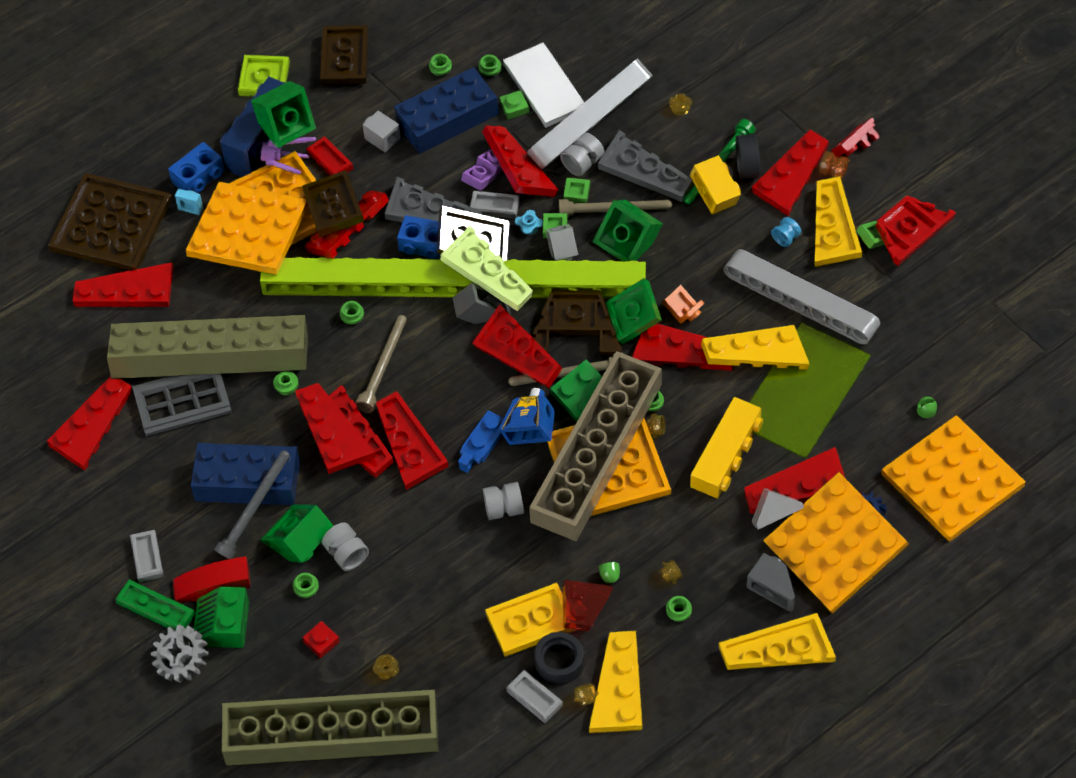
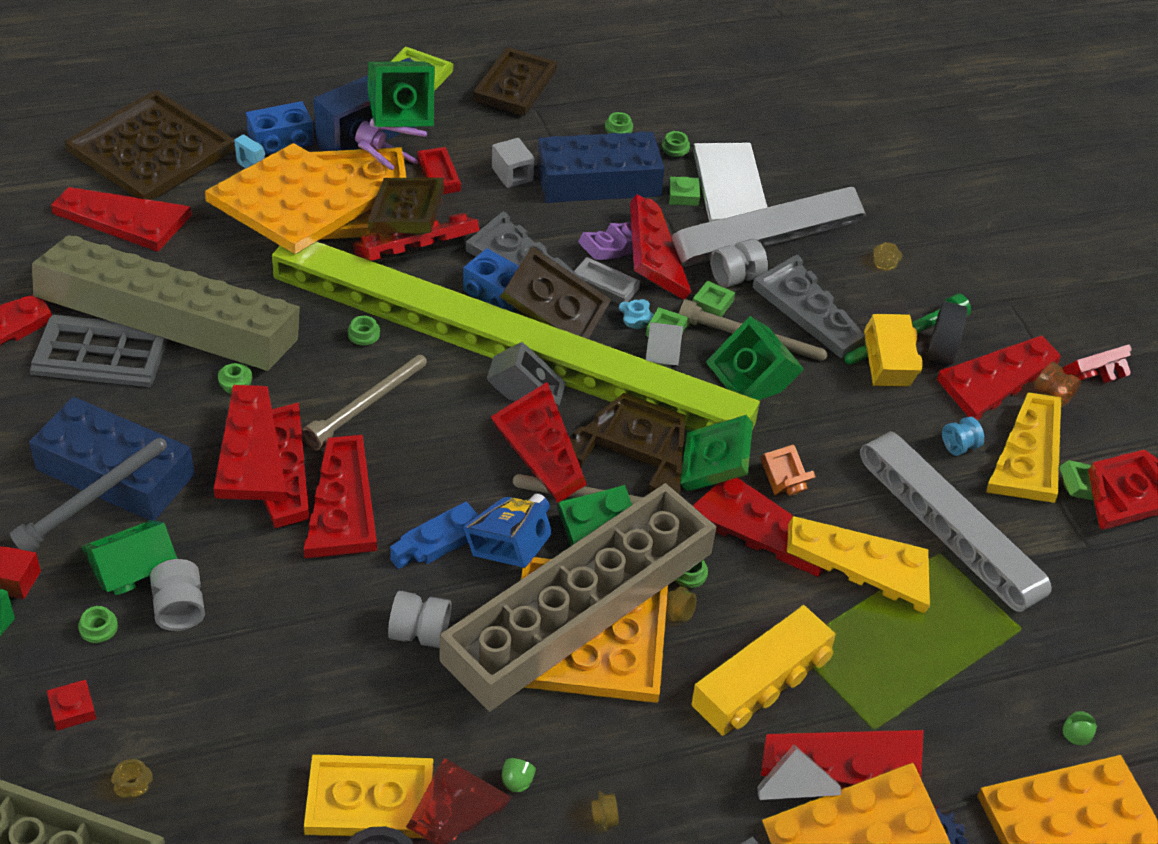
camera: 15 degrees right, 10 degrees down
yellowish green wing [440,226,533,311] -> none

